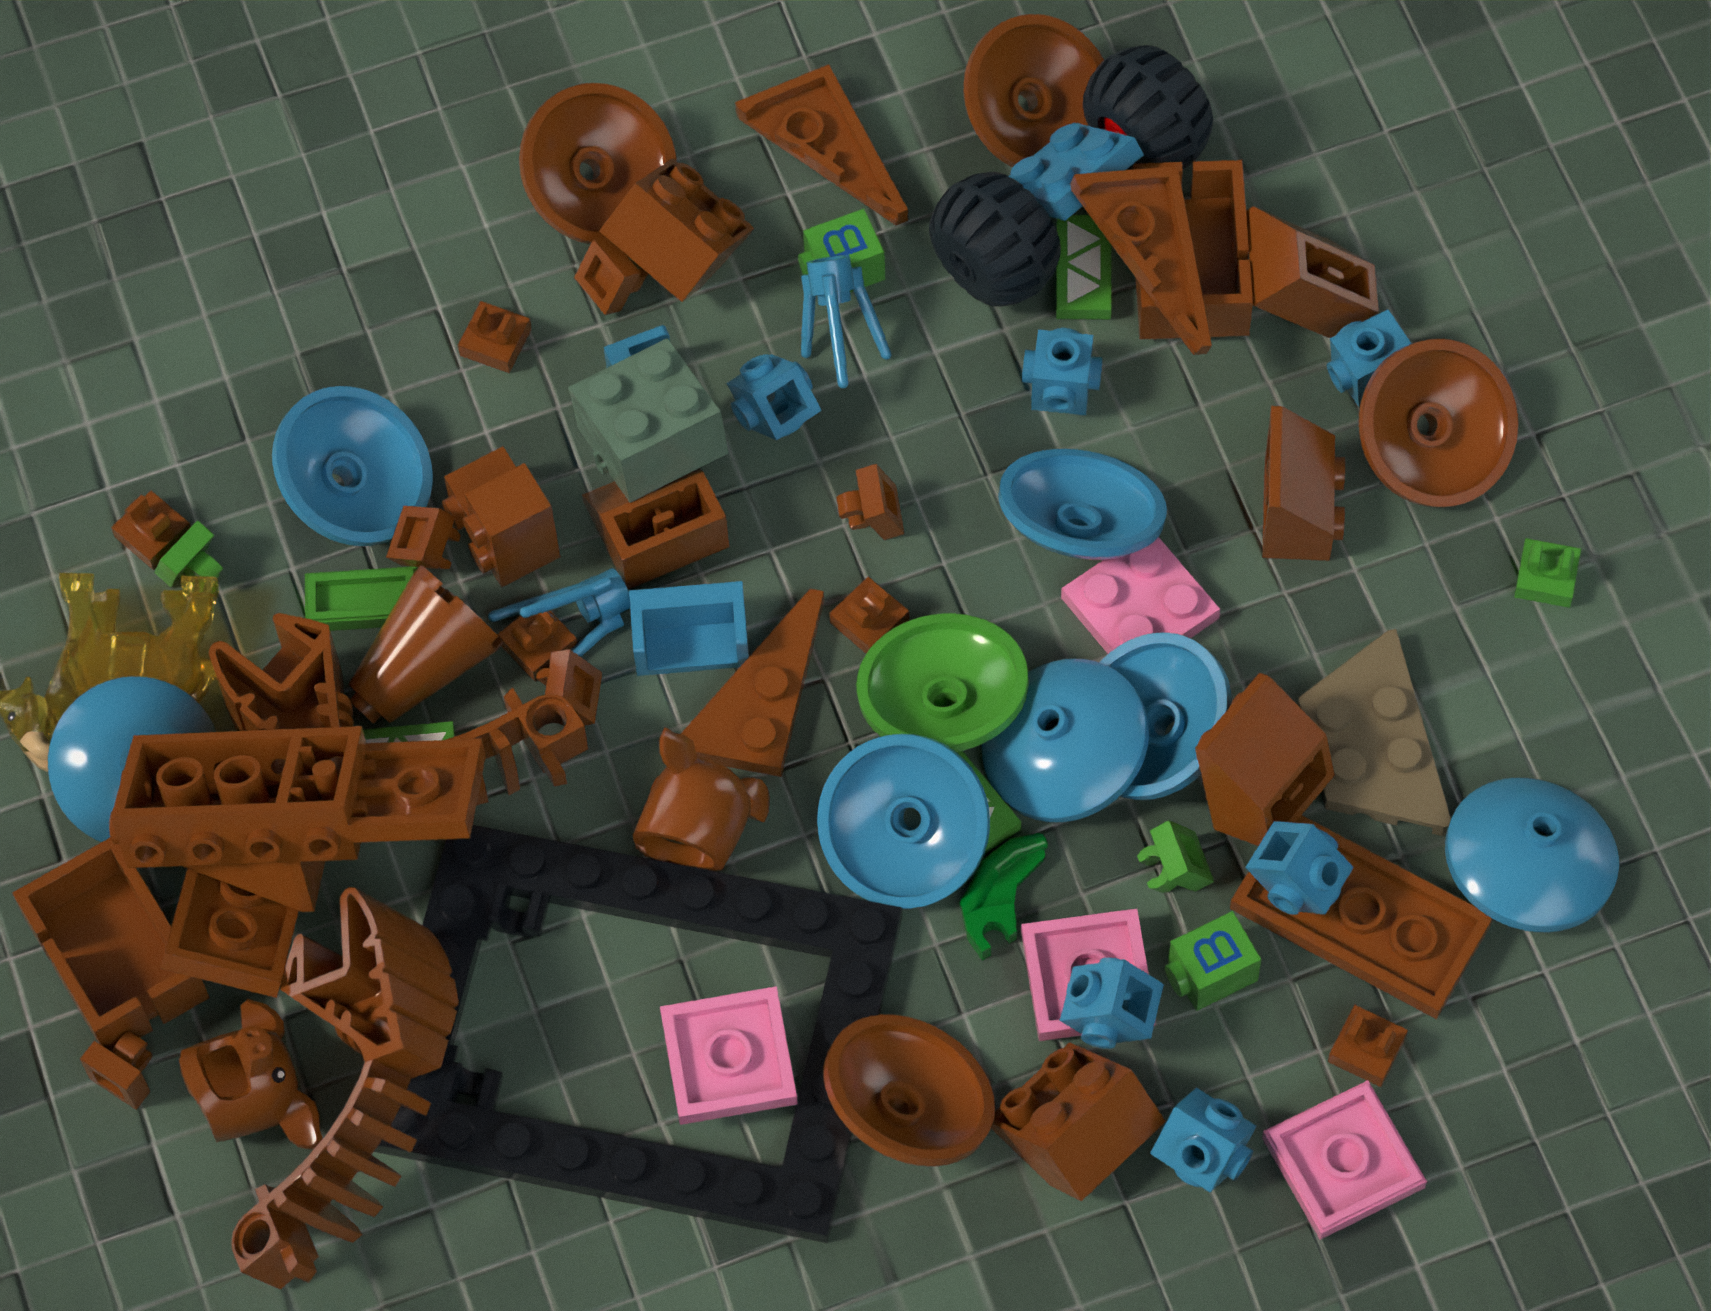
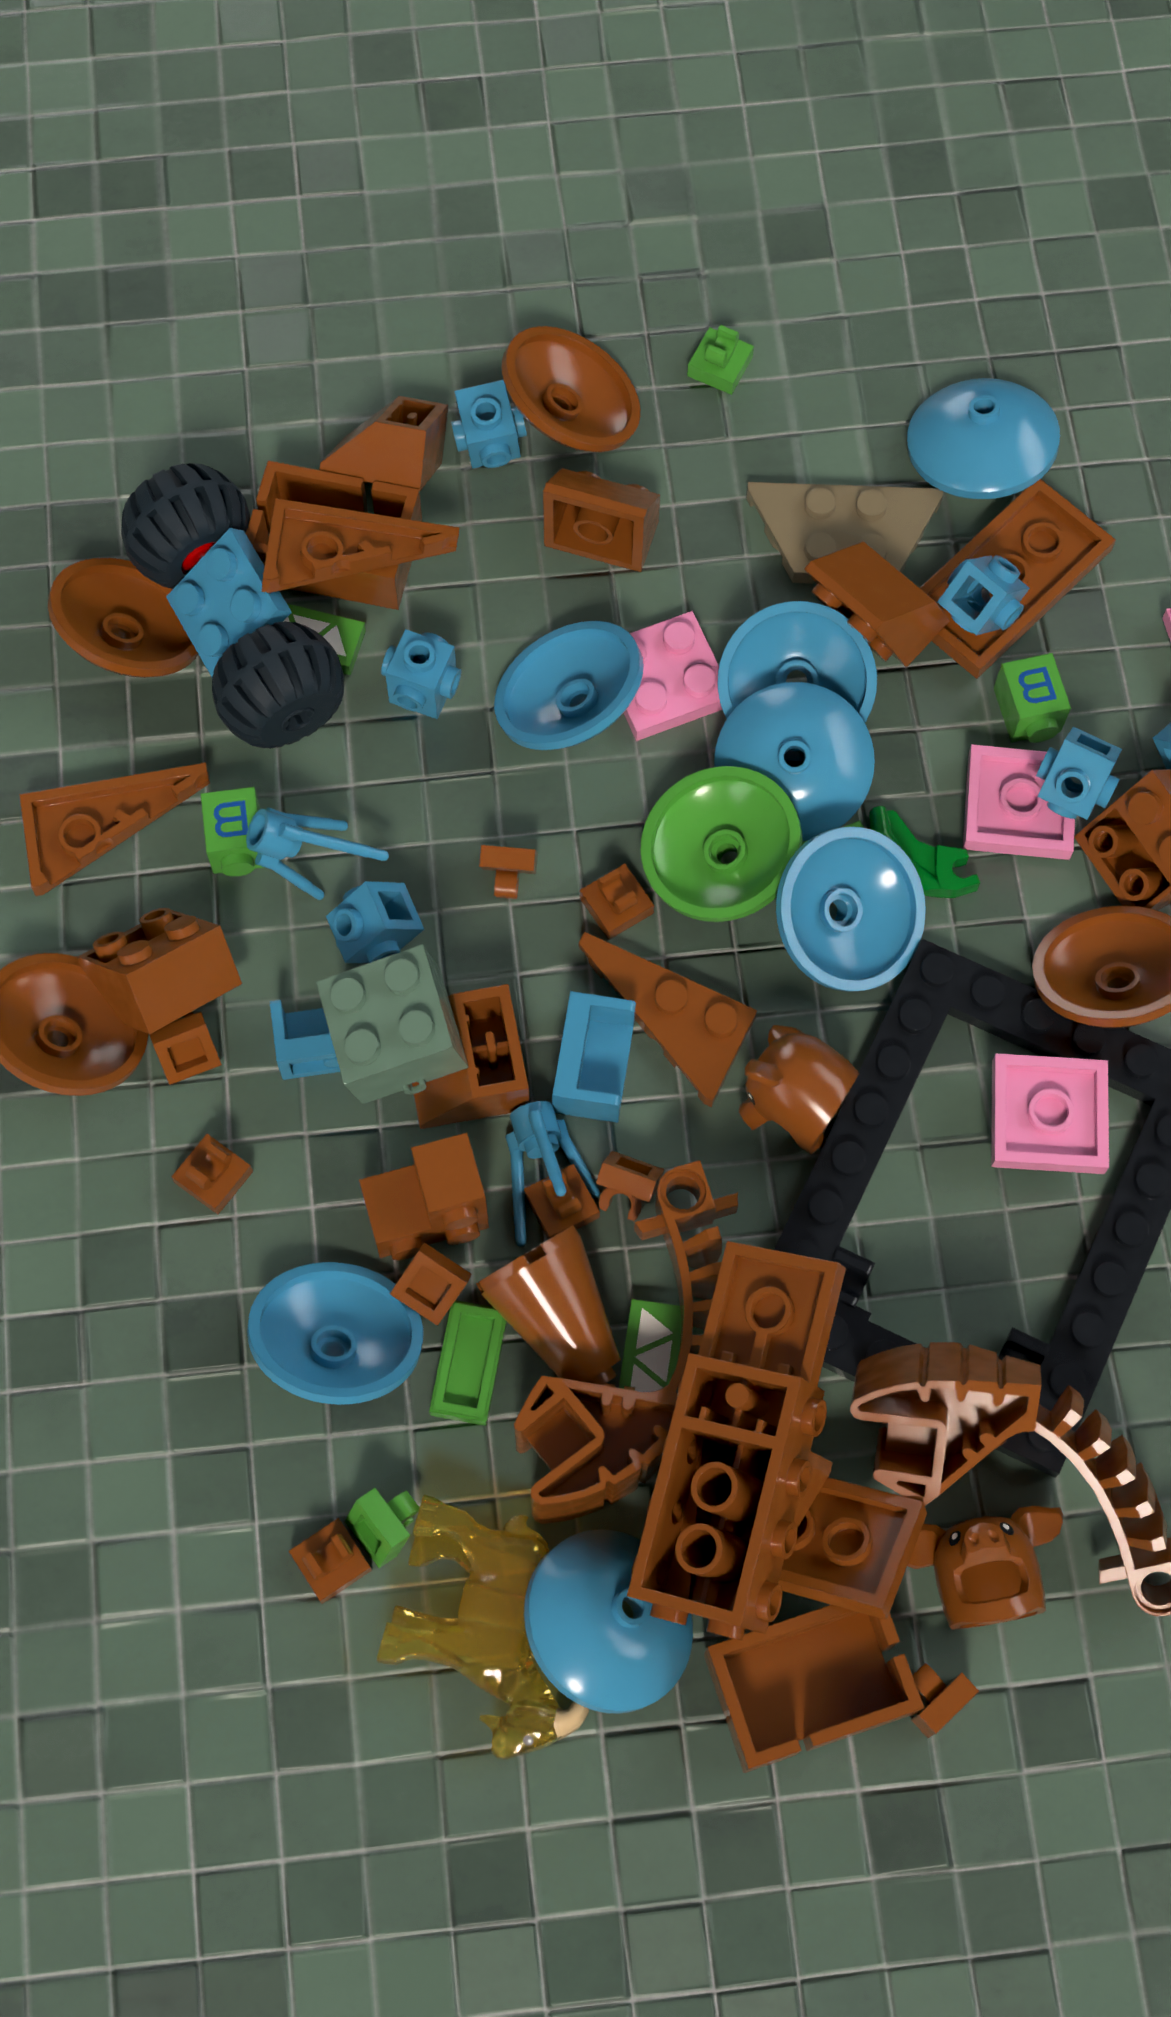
camera: 80 degrees left, 5 degrees up
bright green tile [1137,820,1214,893] -> none
dark orange tile [1328,1005,1408,1087] -> none

